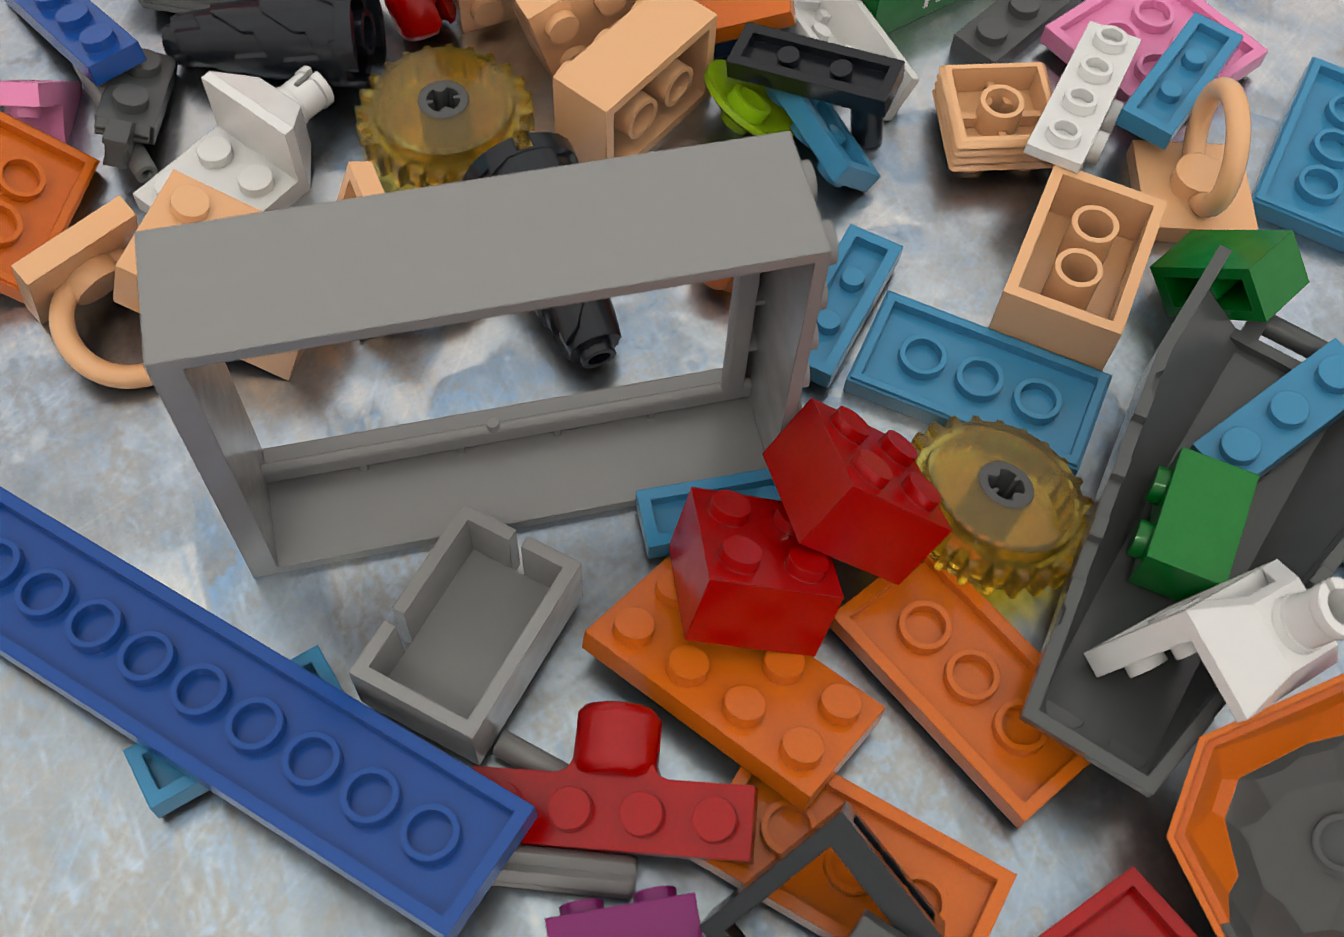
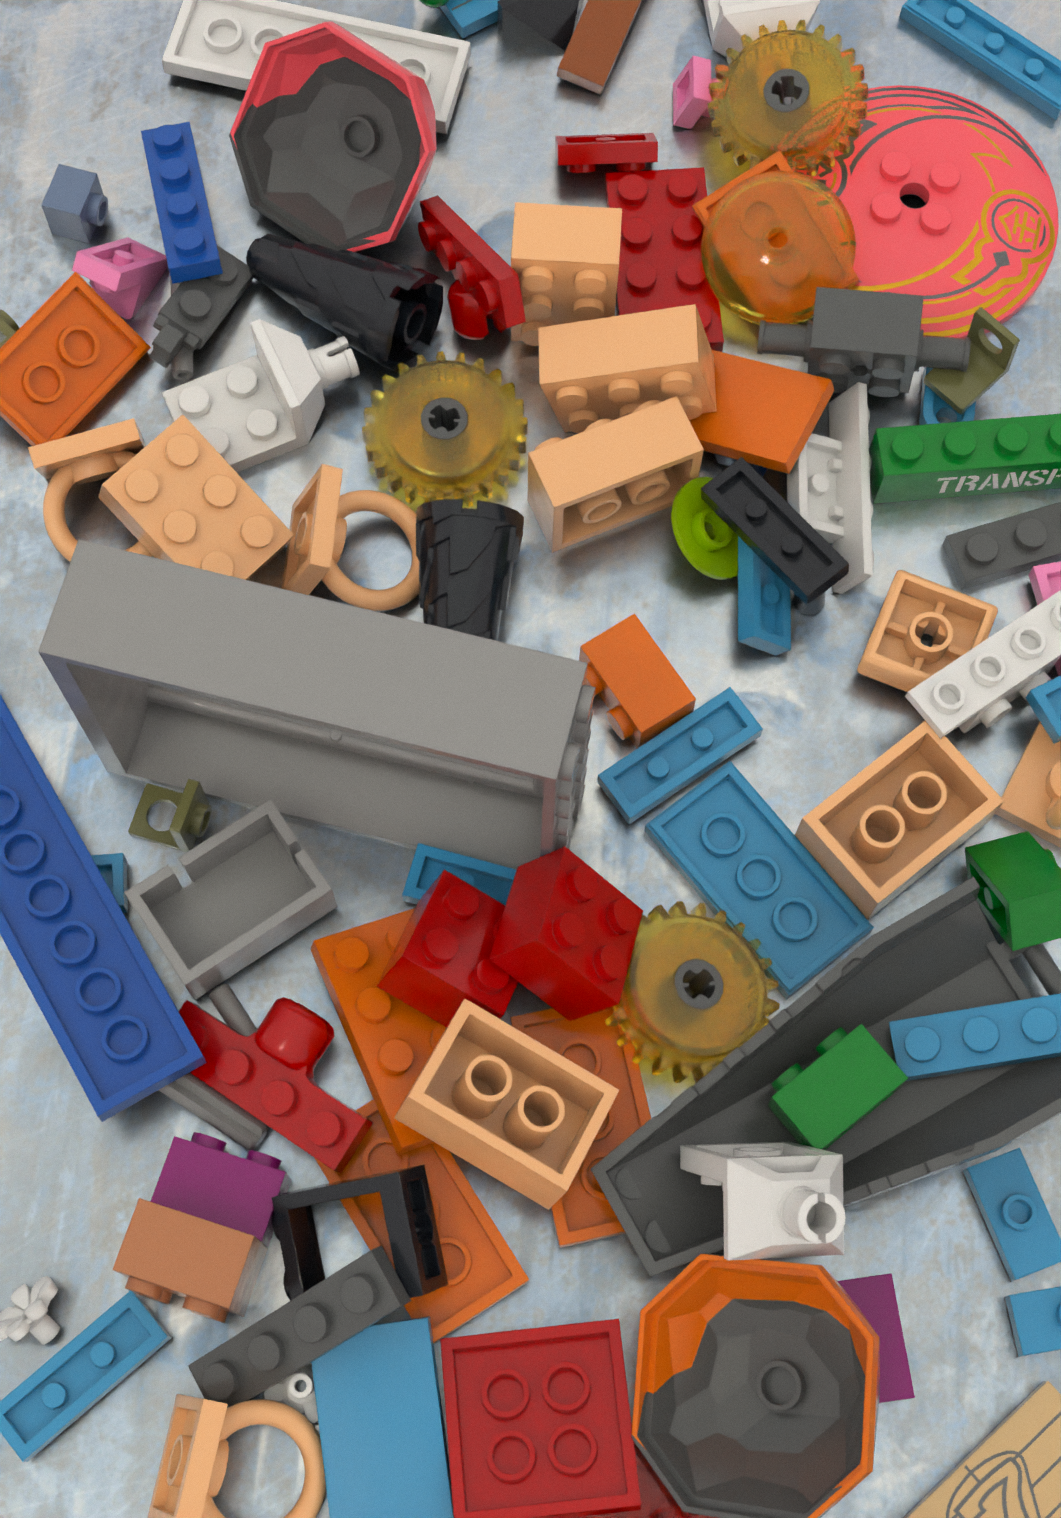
camera: 30 degrees right, 10 degrees up
none -> olive bracket [128,779,212,852]
none -> light nougat brick [394,999,619,1210]

